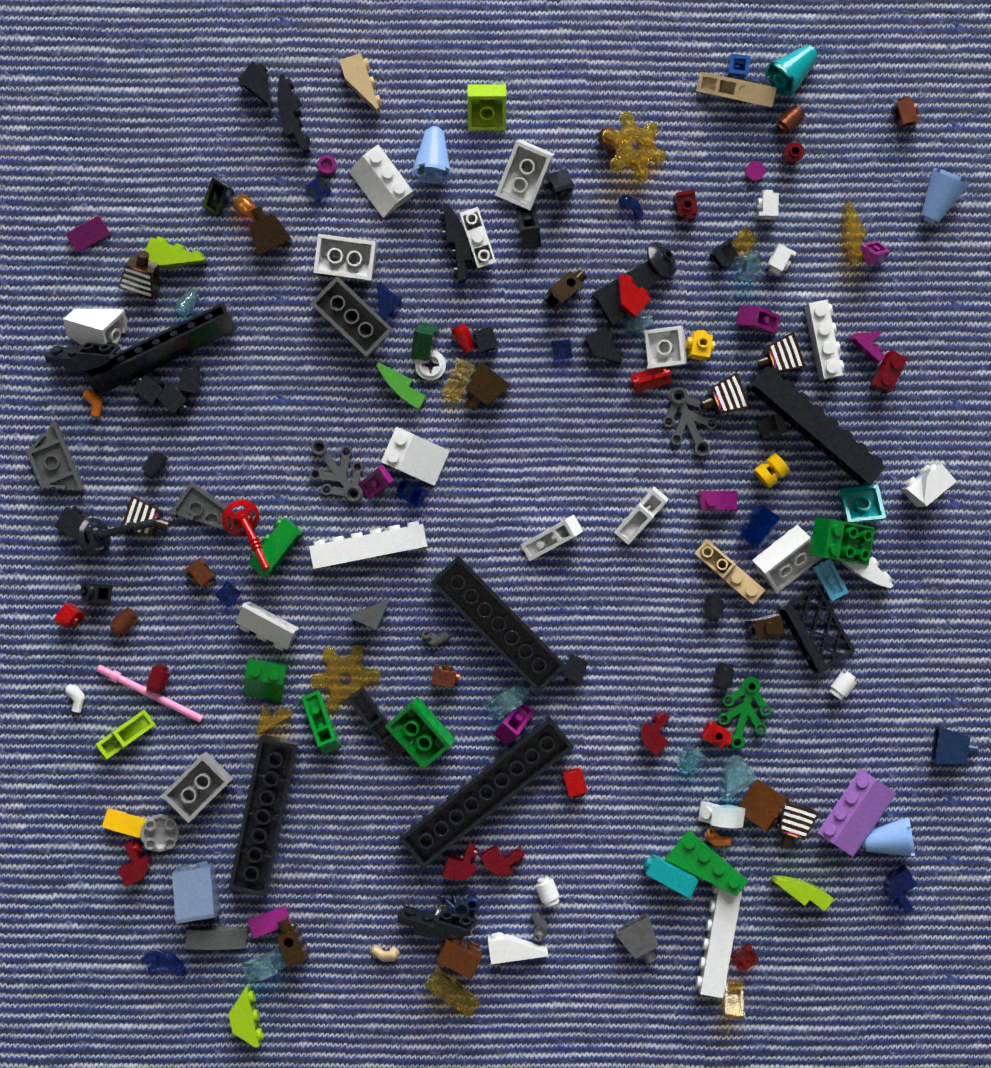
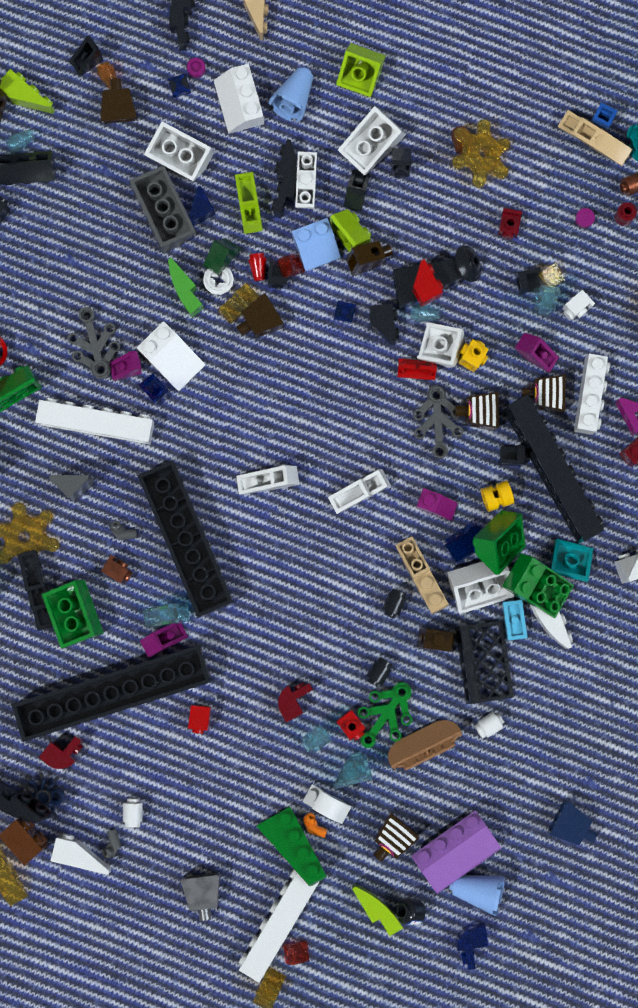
camera: 20 degrees right, 5 degrees down
dark red brick [480,844,525,876] -> none
black brick [562,654,589,684] -> none
clear blue arm [618,194,644,219] -> none
teal slope [643,853,698,899] -> none
reddish brown tile [738,778,789,832] -> none
white brick [756,190,779,220] -> none
none -> lime slope [235,172,263,234]
none -> clear red slope [278,255,305,278]
none -> light blue slope [292,218,341,272]
none -> lime slope [330,209,371,253]
none -> medium nougat brick [388,720,462,770]
none -> black head [396,898,426,925]
none -> green slope [473,510,526,575]

